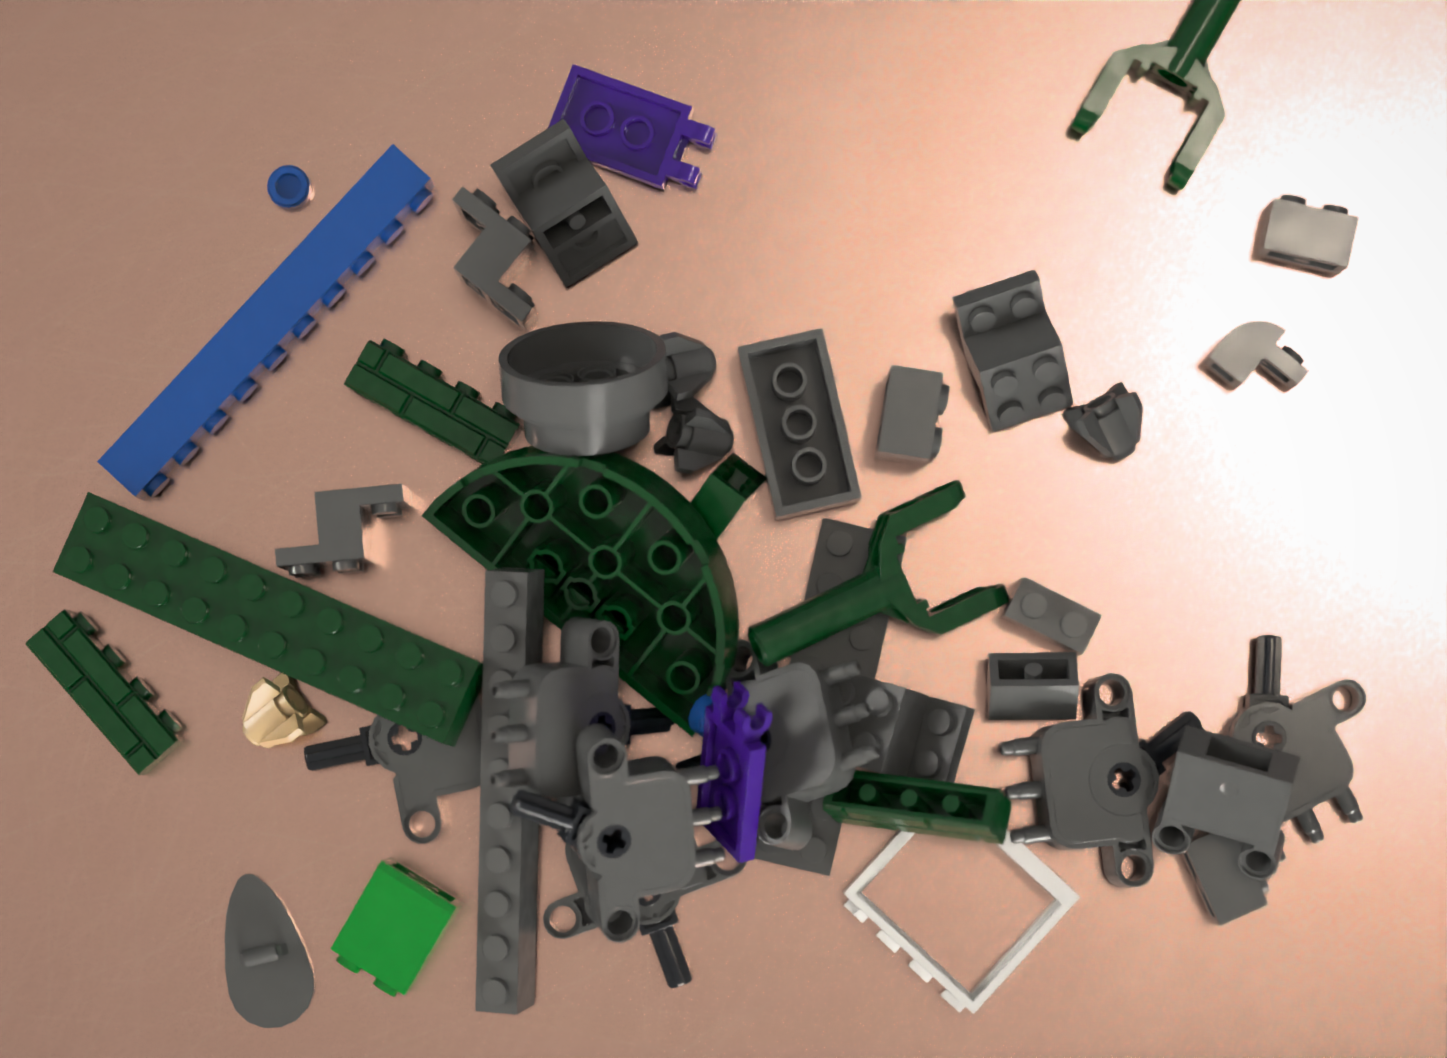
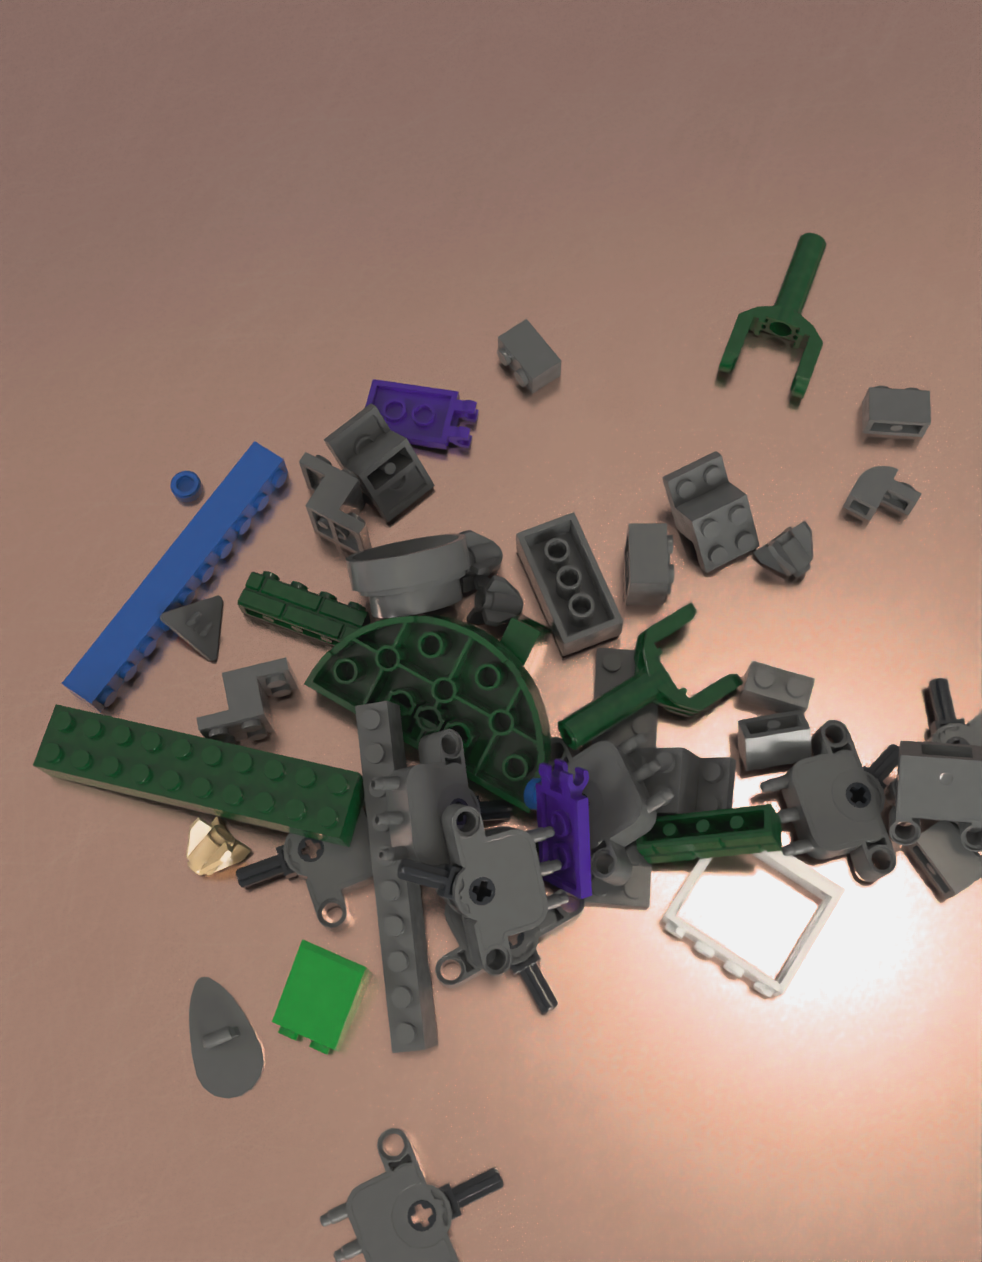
camera: 10 degrees left, 15 degrees down
dark green brick [25,609,185,775] -> none
none -> dark grey piece [160,595,222,661]
none -> dark grey brick [497,319,562,394]

